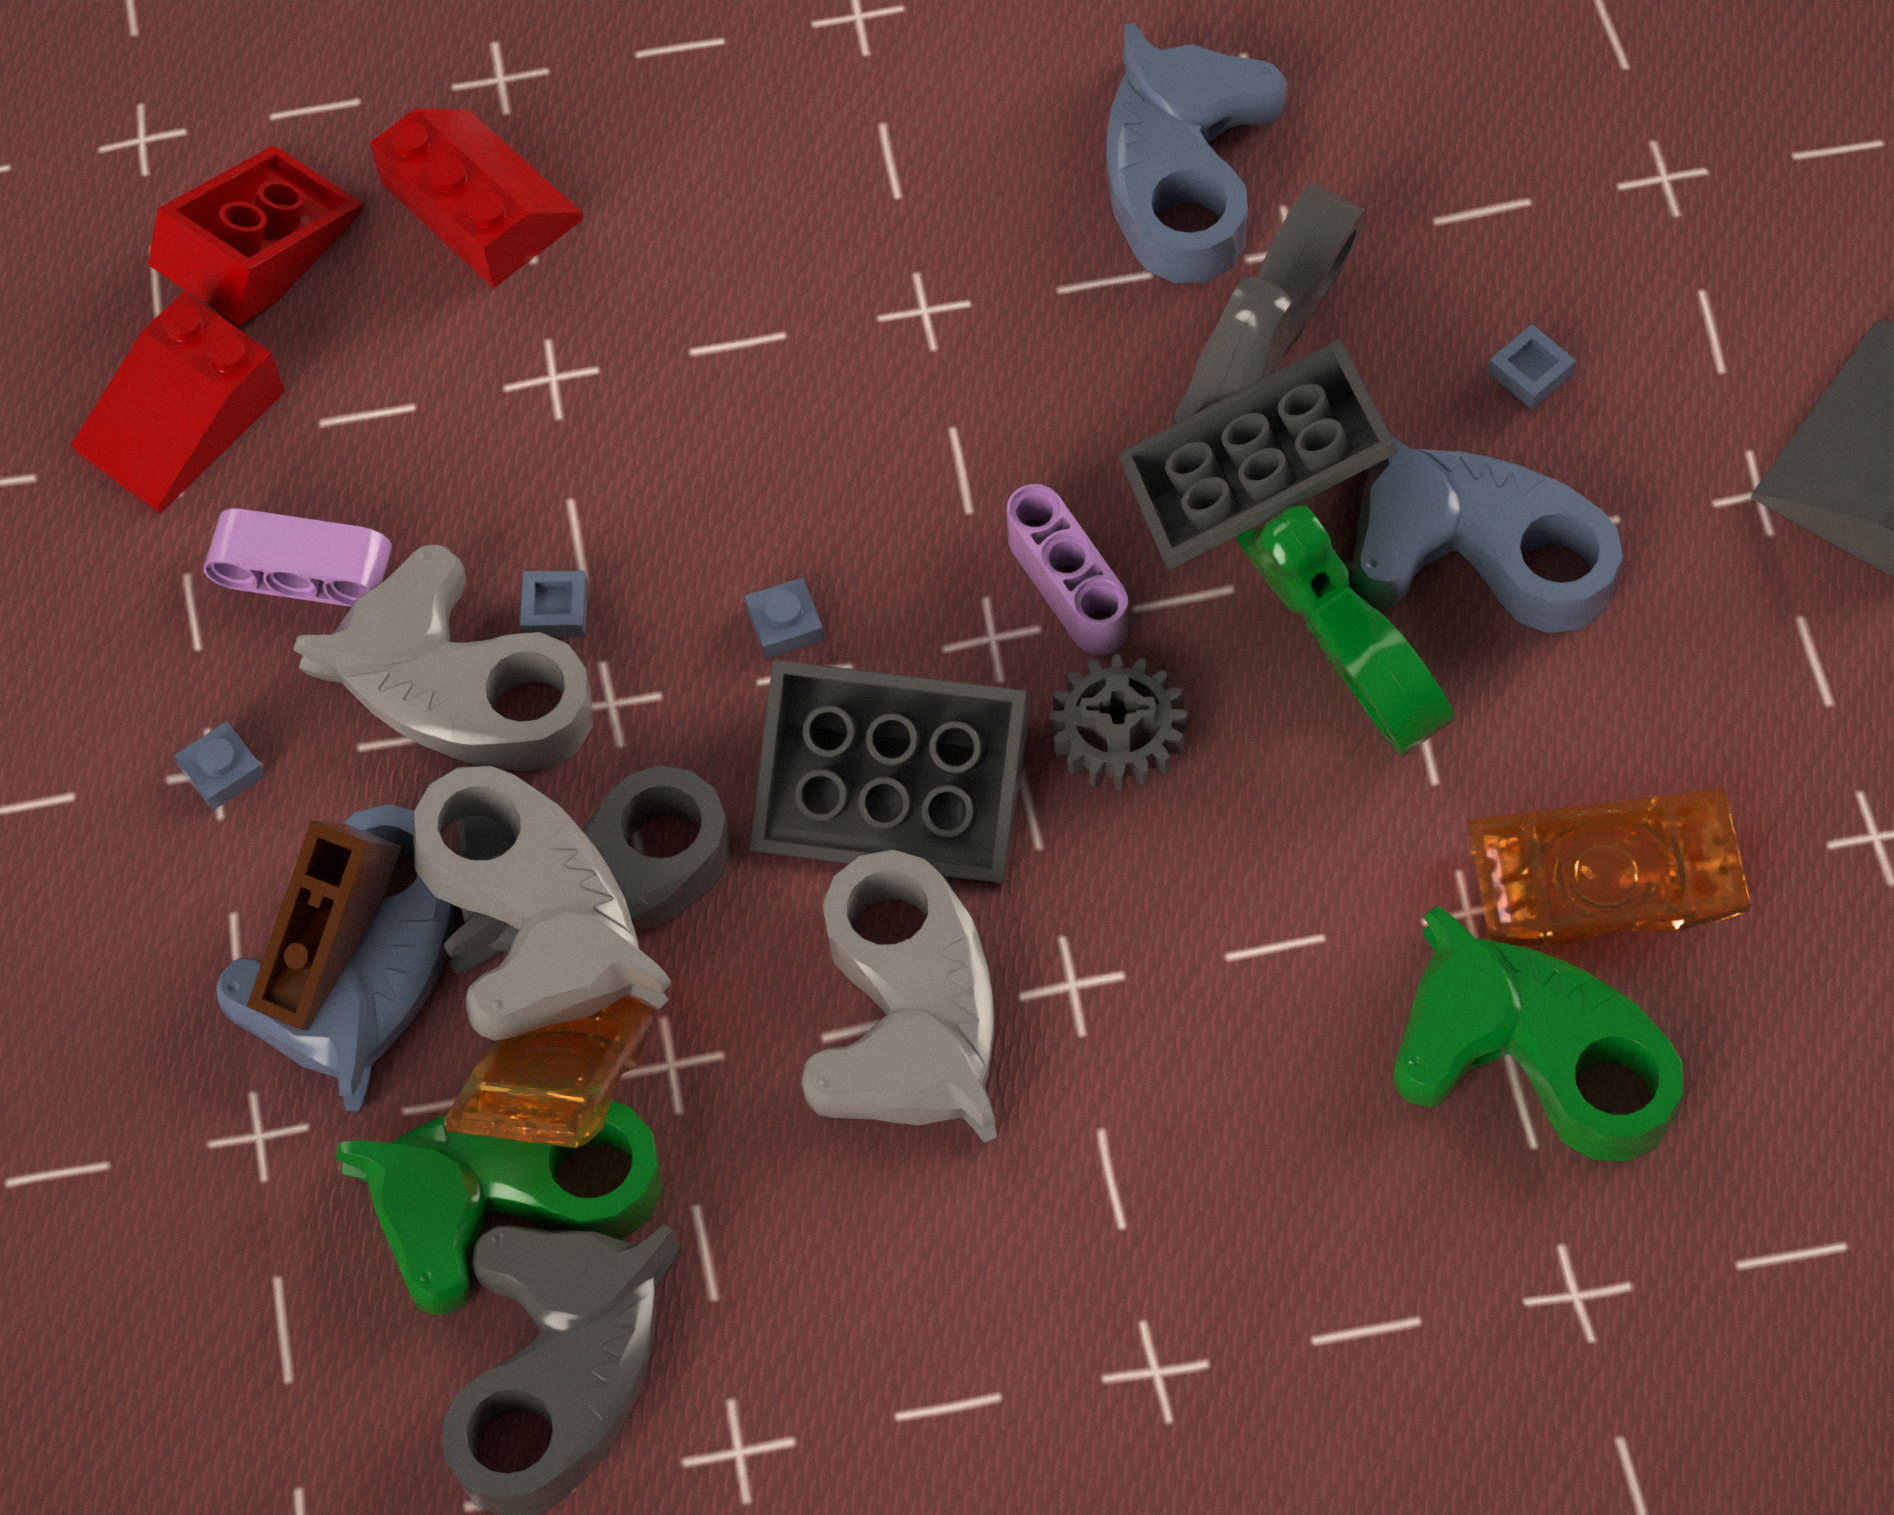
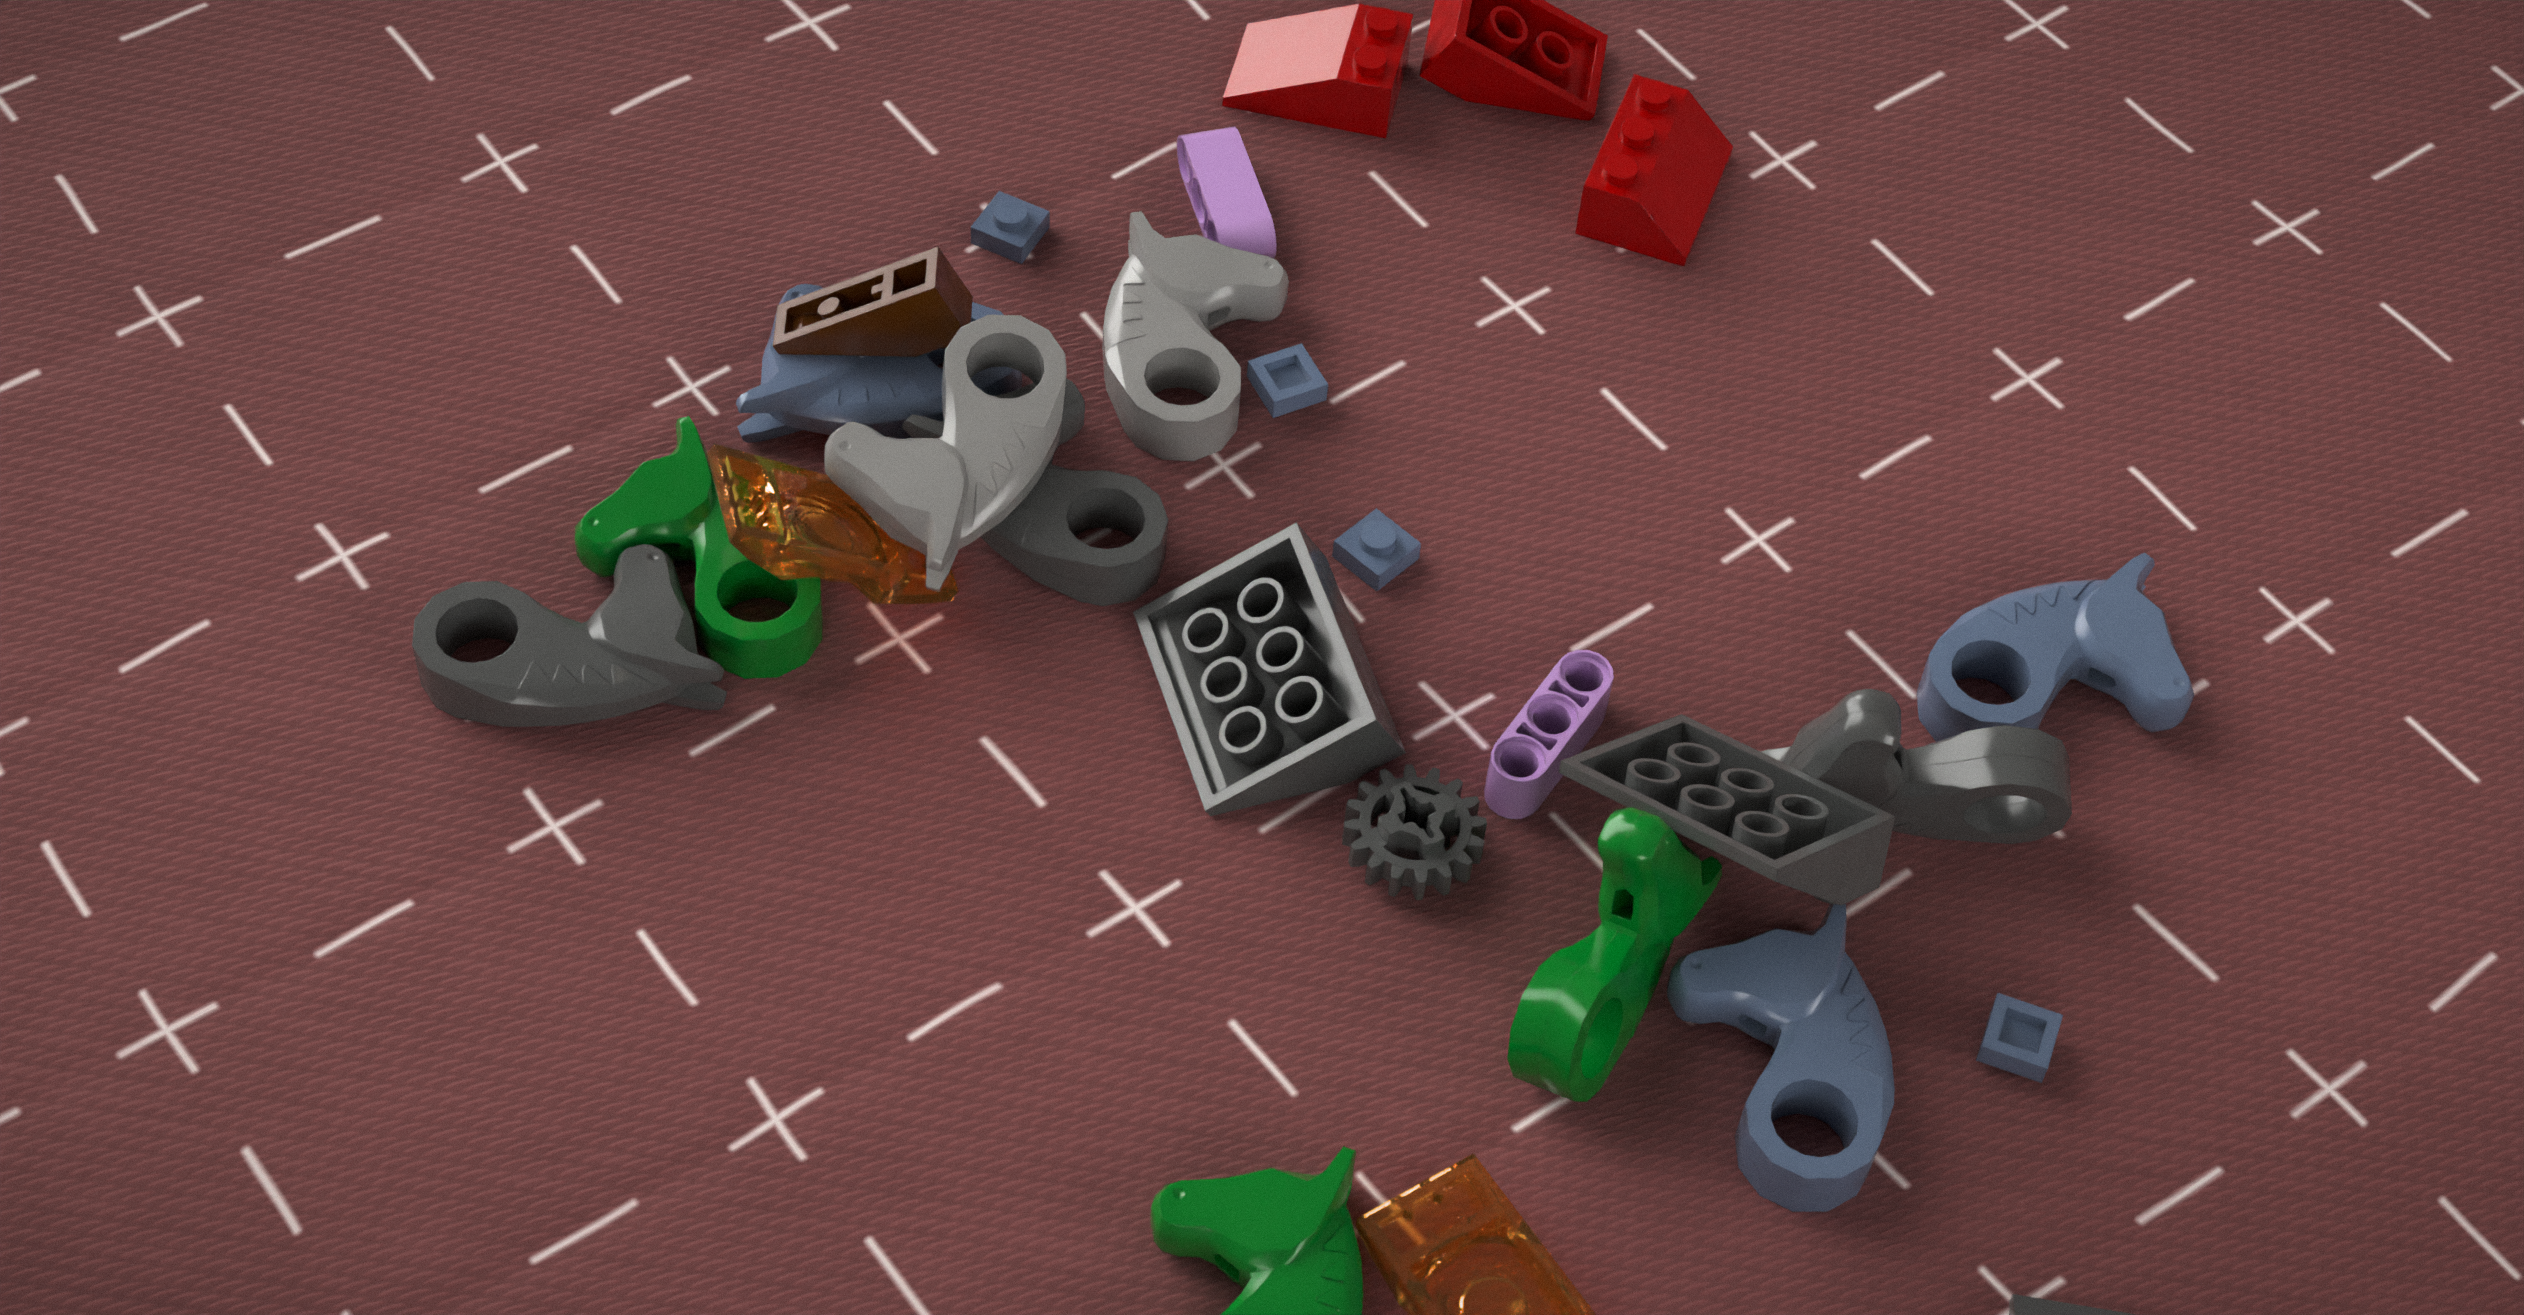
camera: 55 degrees right, 10 degrees down
light grey animal [801,849,997,1144] -> none

